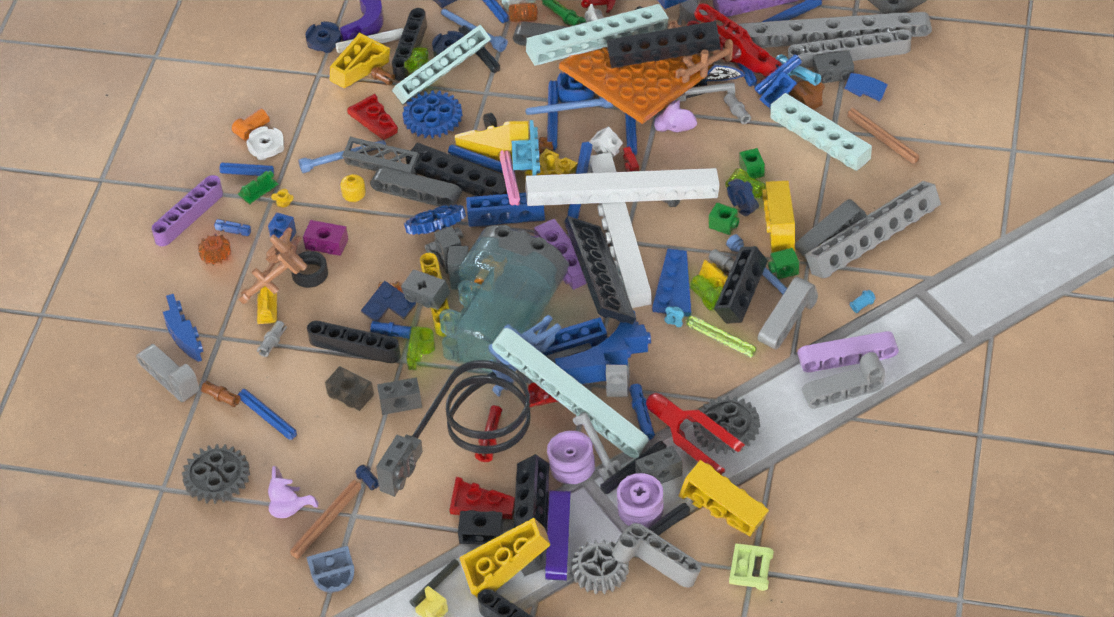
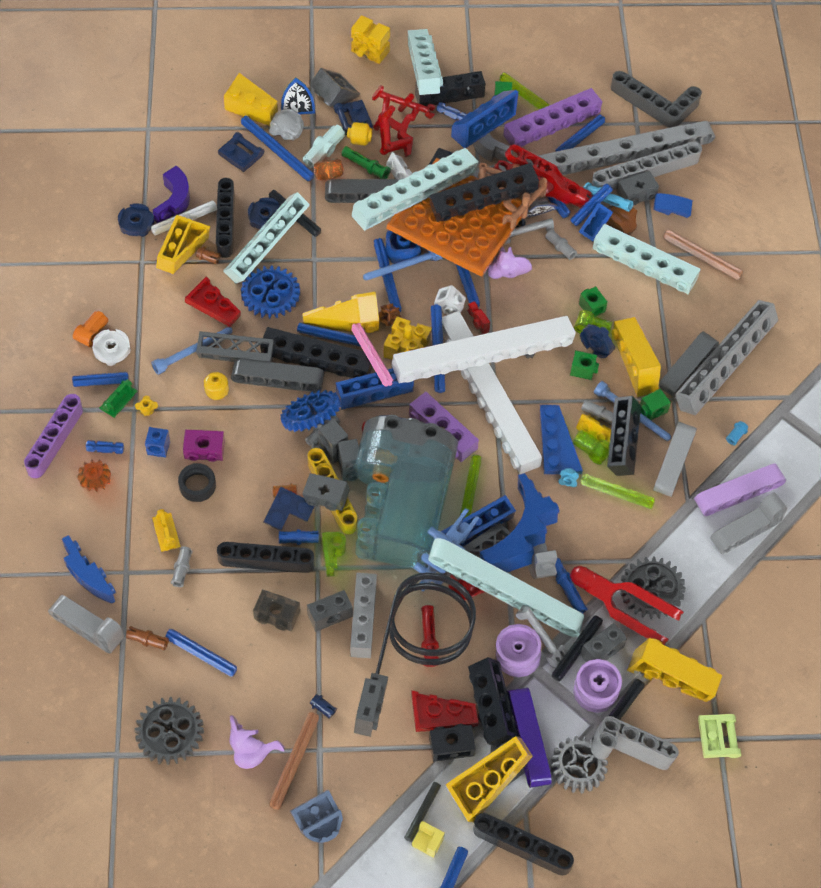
camera: 20 degrees left, 10 degrees up
nougat piece [238,227,308,304] -> none
clear neon green piece [404,47,429,73] -> none
medium blue piece [441,9,508,52] -> none
black tile [483,113,497,129] -> none
medium azure bracket [512,120,540,176] -> none
black plate [564,216,636,324] -> none
none -> light grey brick [350,573,377,658]
none -> clear neon green axle [460,454,482,518]

